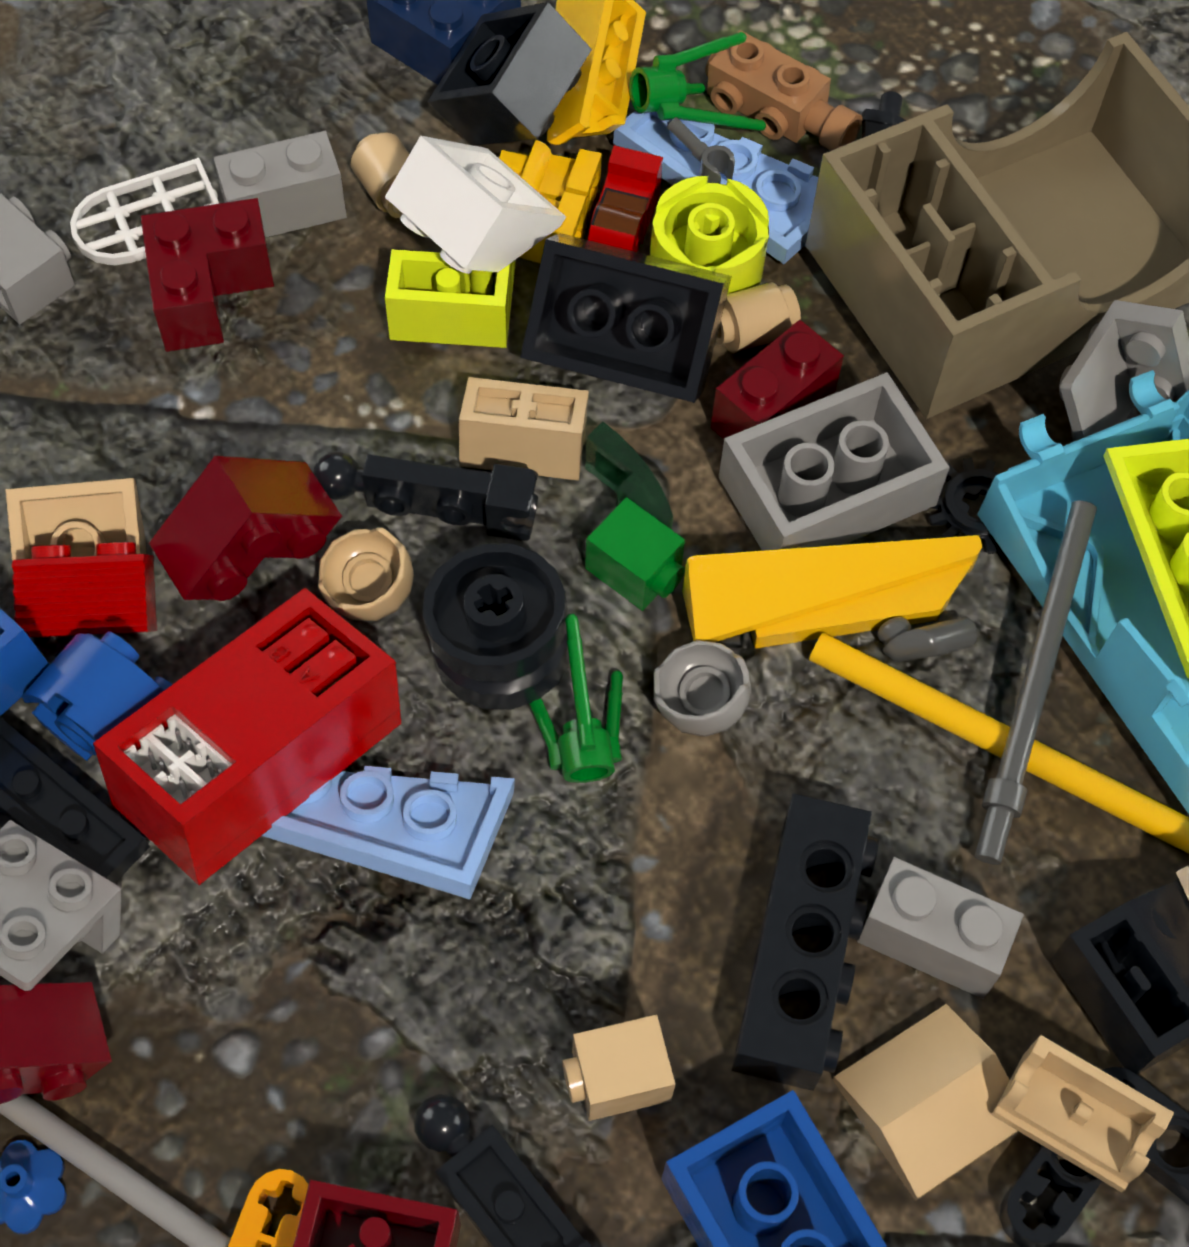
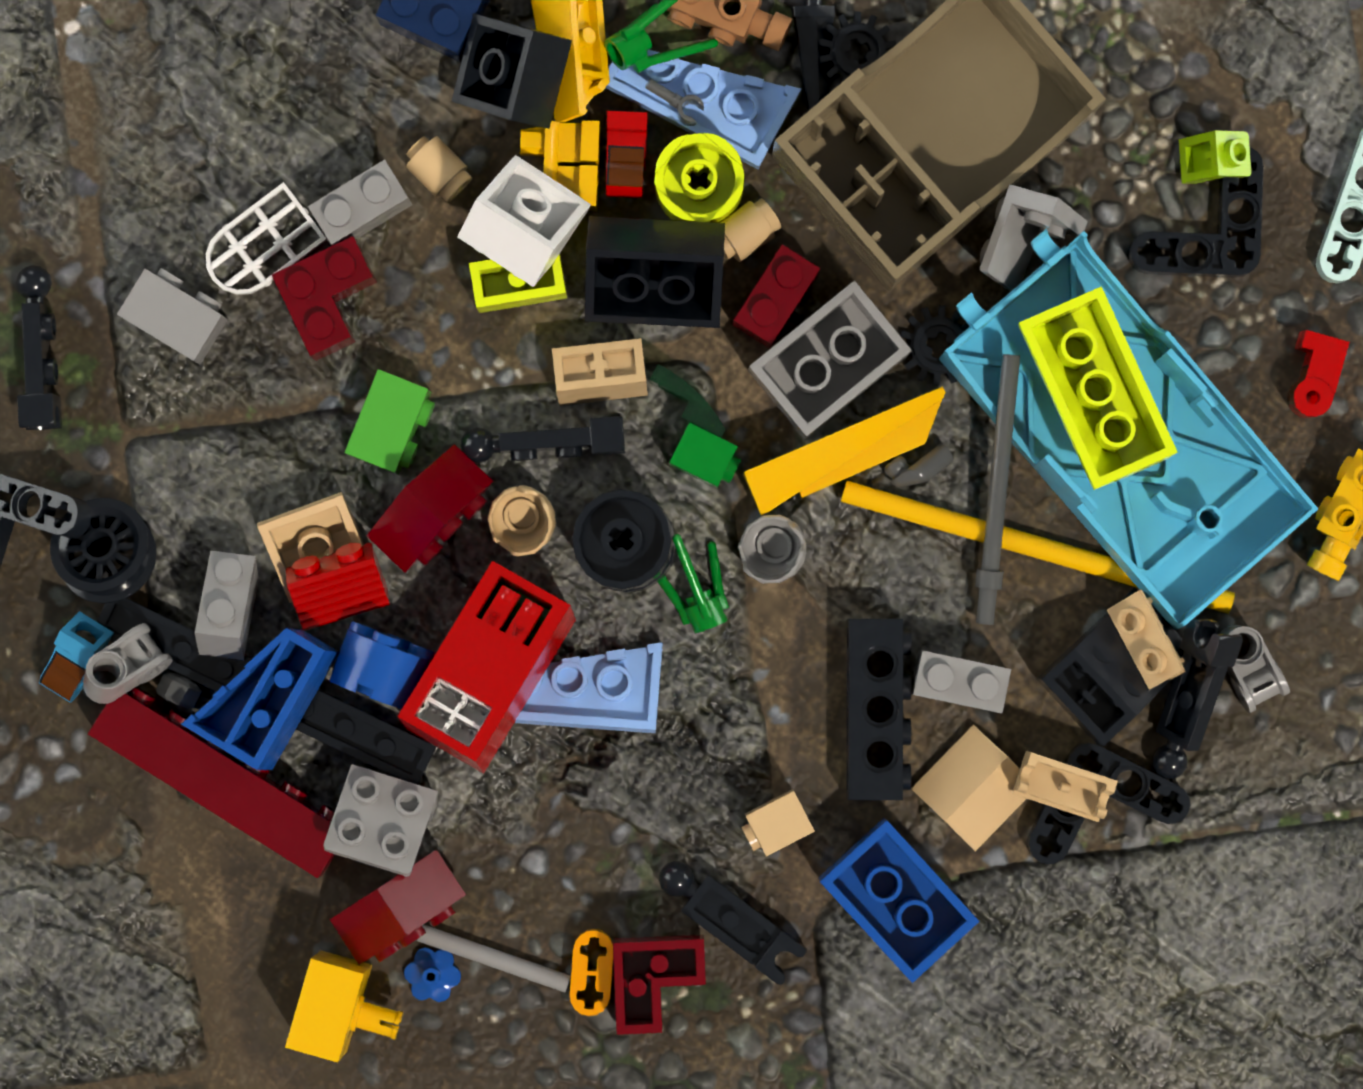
camera: 10 degrees left, 25 degrees up
none -> bright green brick [344,369,435,475]

